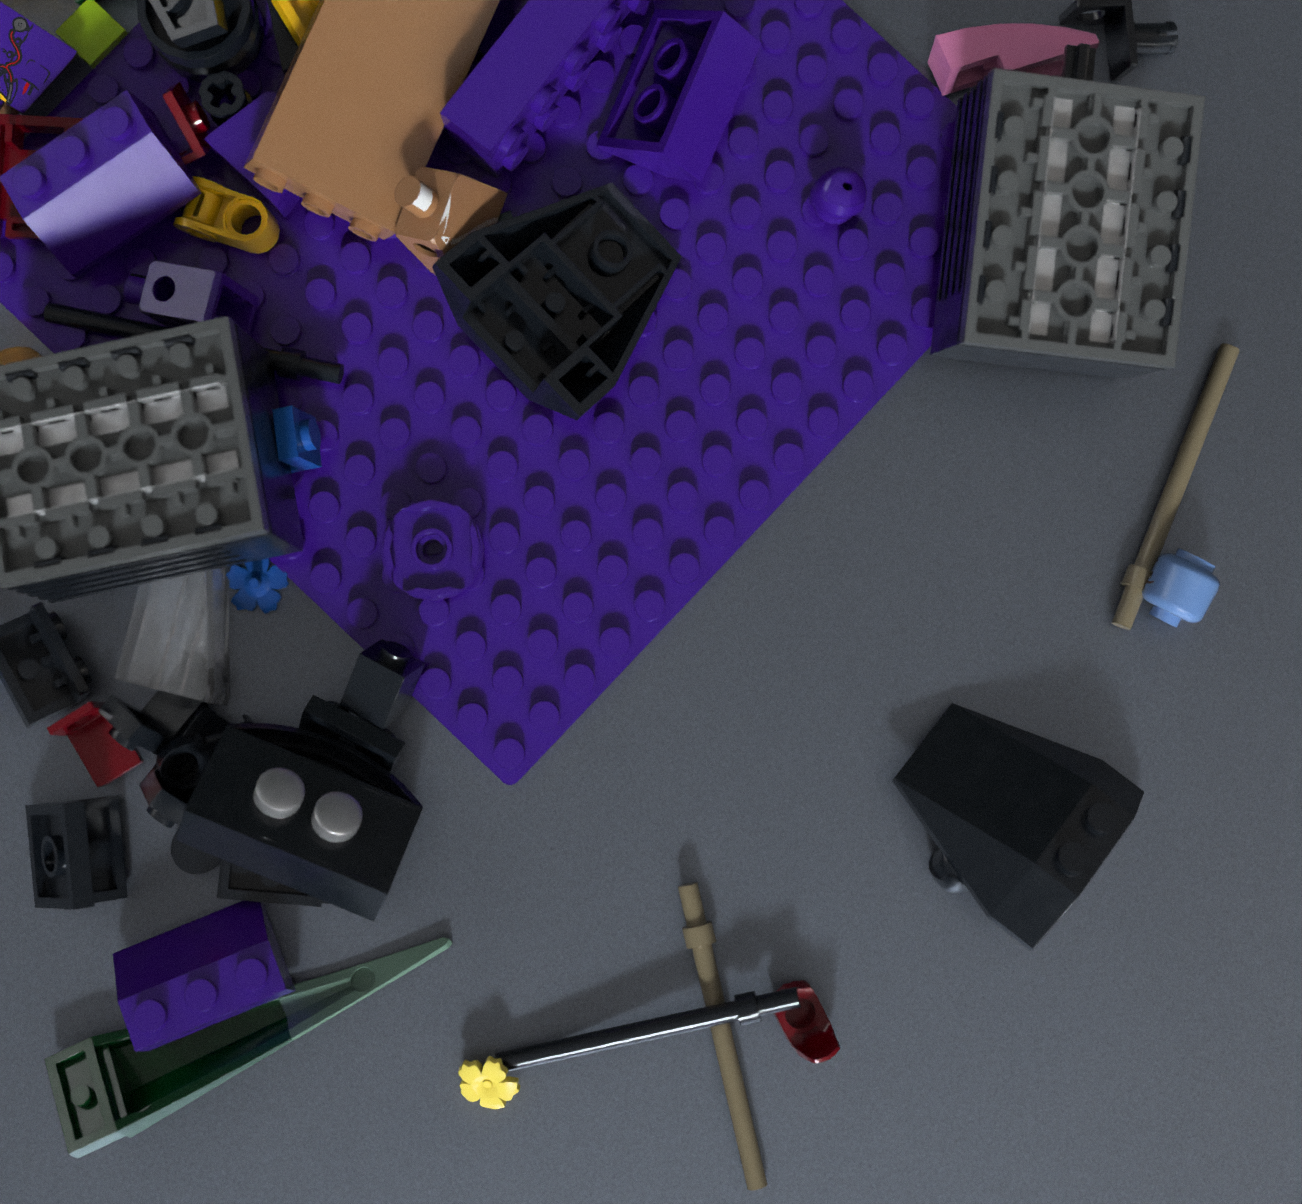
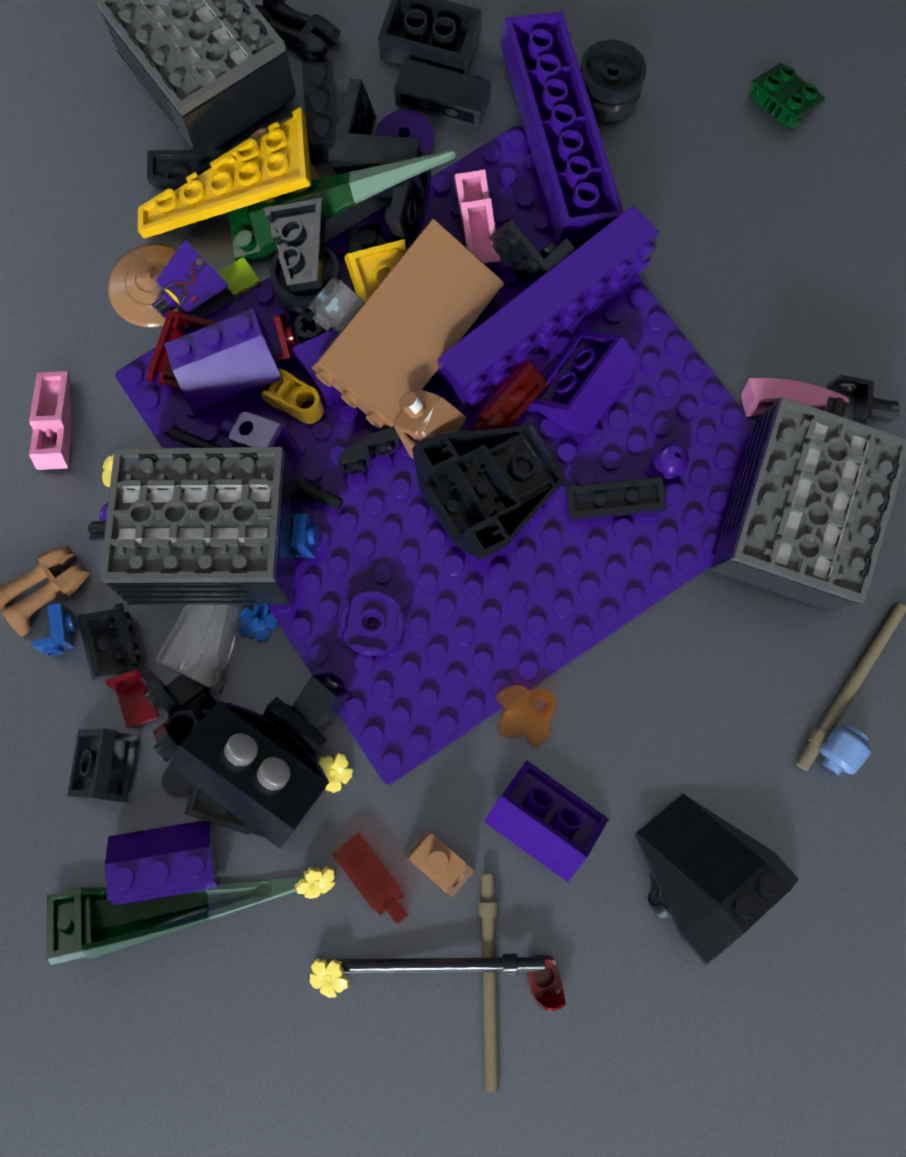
camera: 15 degrees right, 10 degrees down
none -> light yellow plant [295,866,336,899]
none -> clear brick [308,278,365,332]
none -> light yellow plant [317,752,353,793]
none -> clear red hinge [332,833,409,924]
none -> black slope [337,427,400,475]
none -> medium nougat torso [404,829,474,897]
none -> clear red hinge [470,360,548,431]
none -> dark purple slope [484,760,609,882]
none -> clear orange plate [495,685,557,747]
none -> black plate [565,477,667,521]

